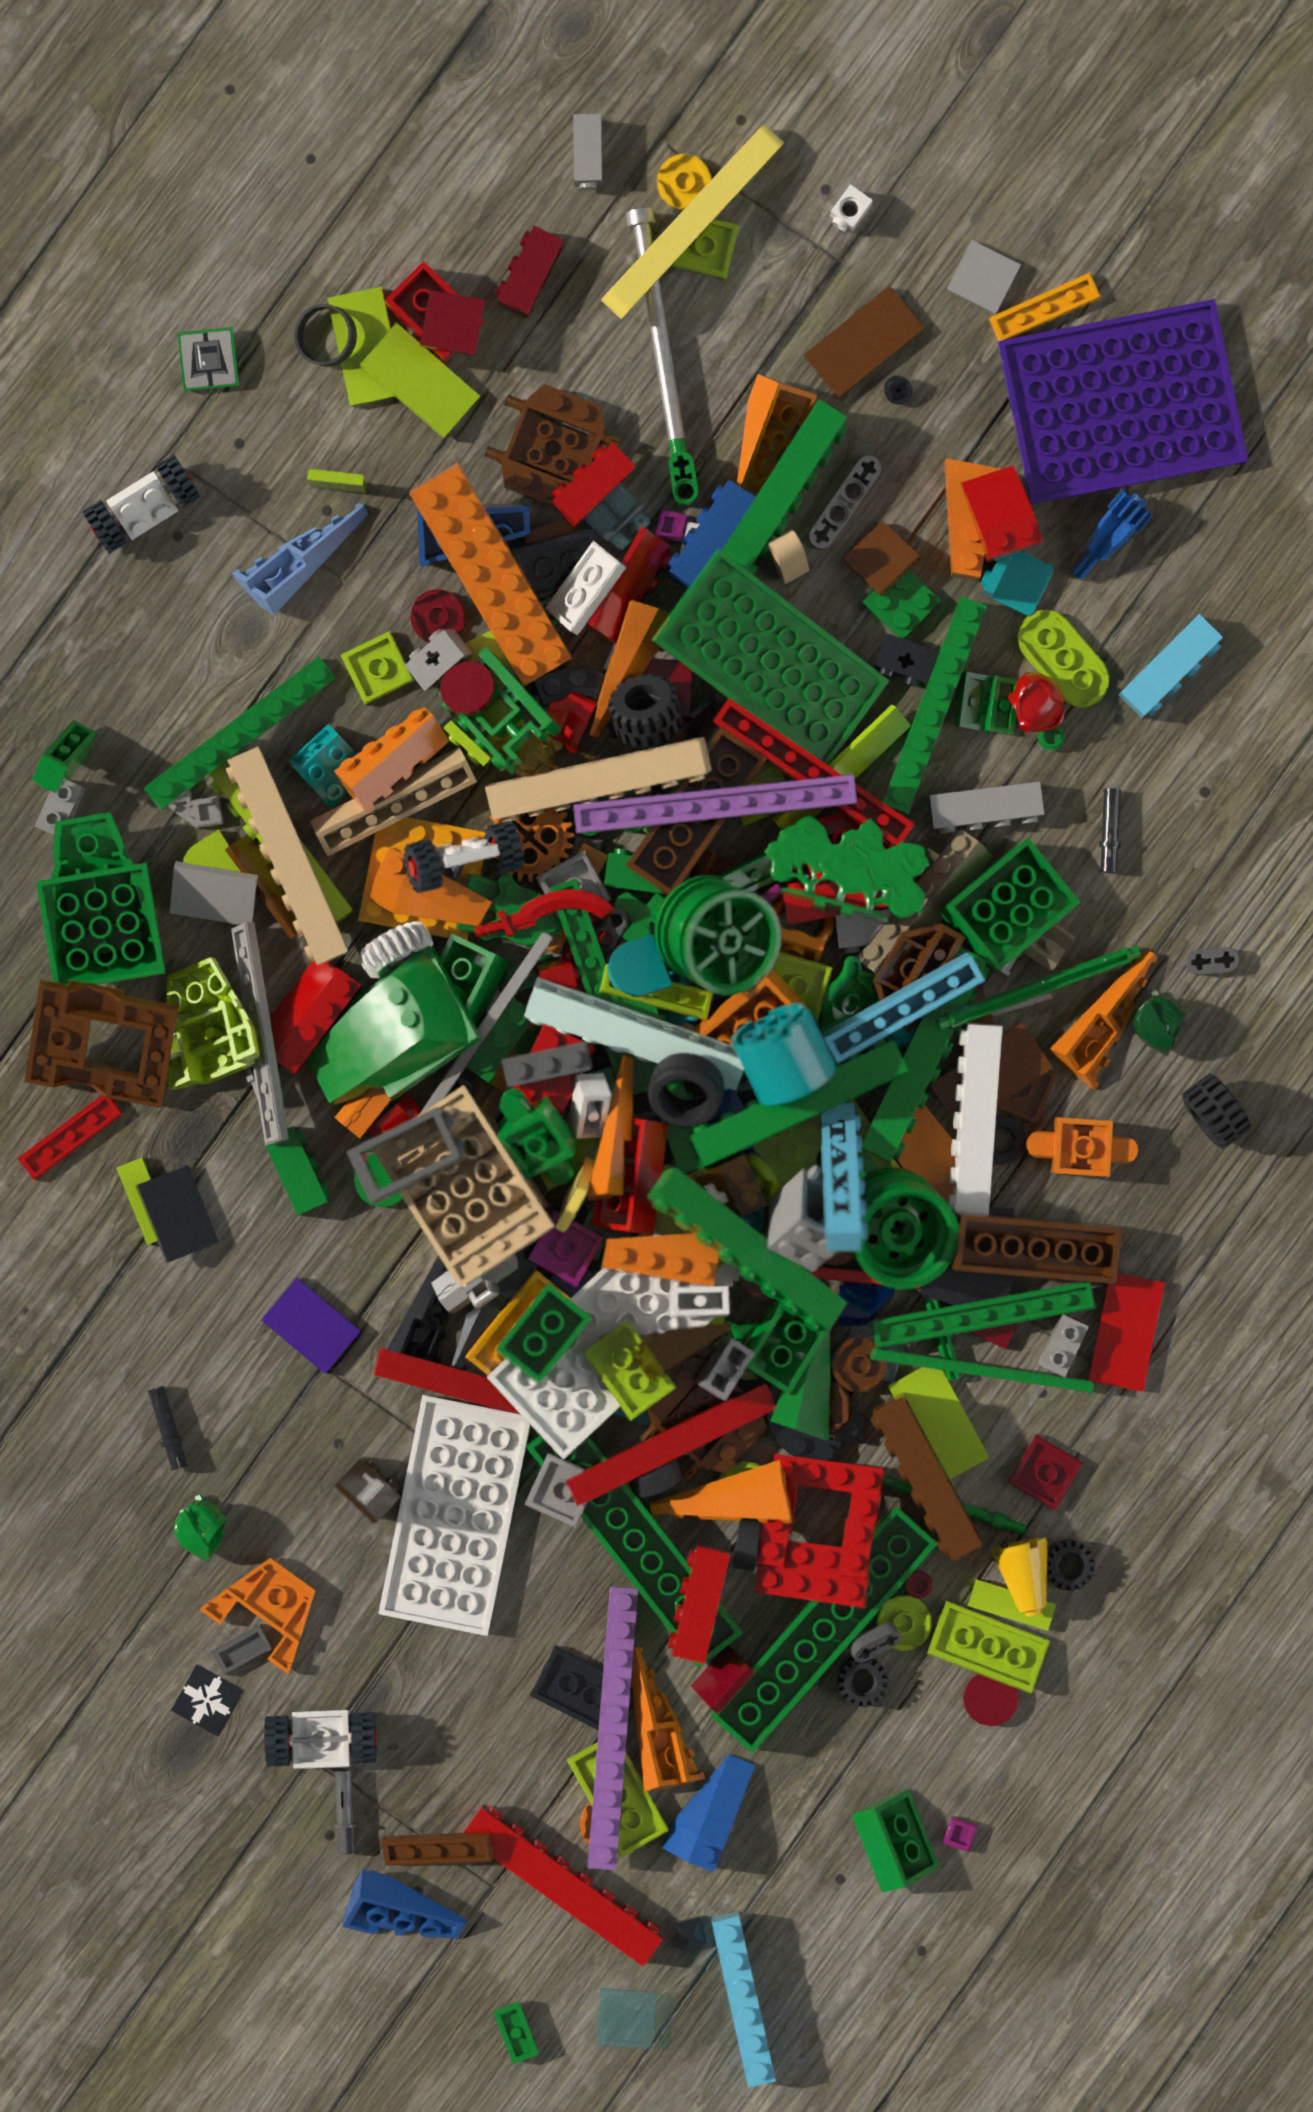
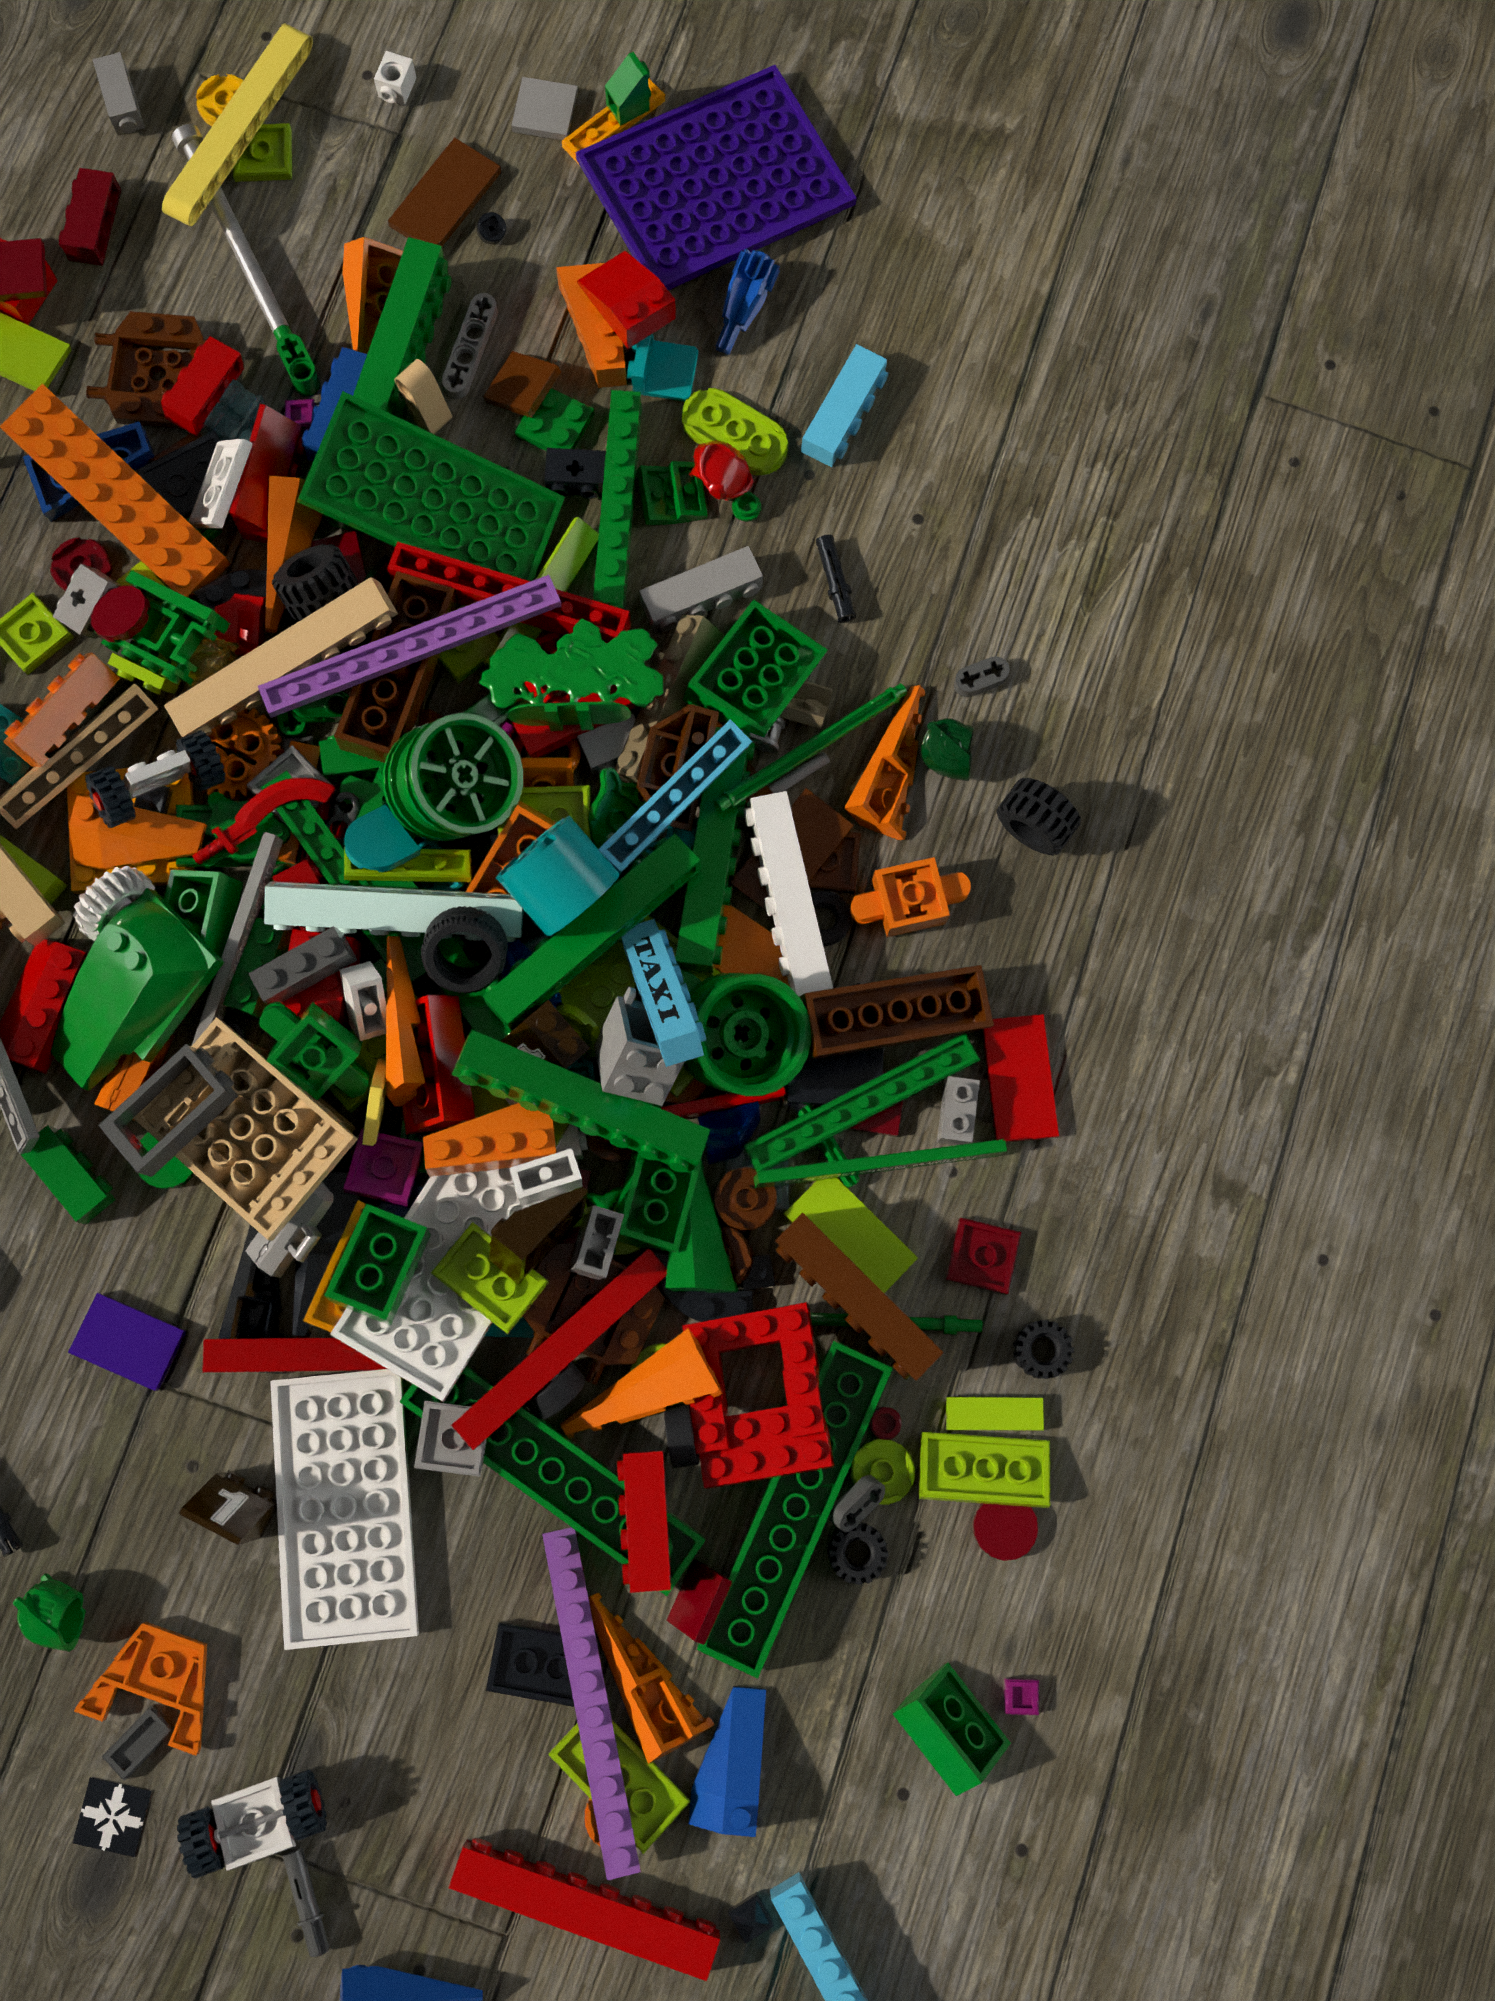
camera: 25 degrees left, 10 degrees down
reddish brown tile [381,1832,495,1866] -> none
yellow cone [991,1537,1047,1616] -> none
none -> green slope [605,52,651,126]

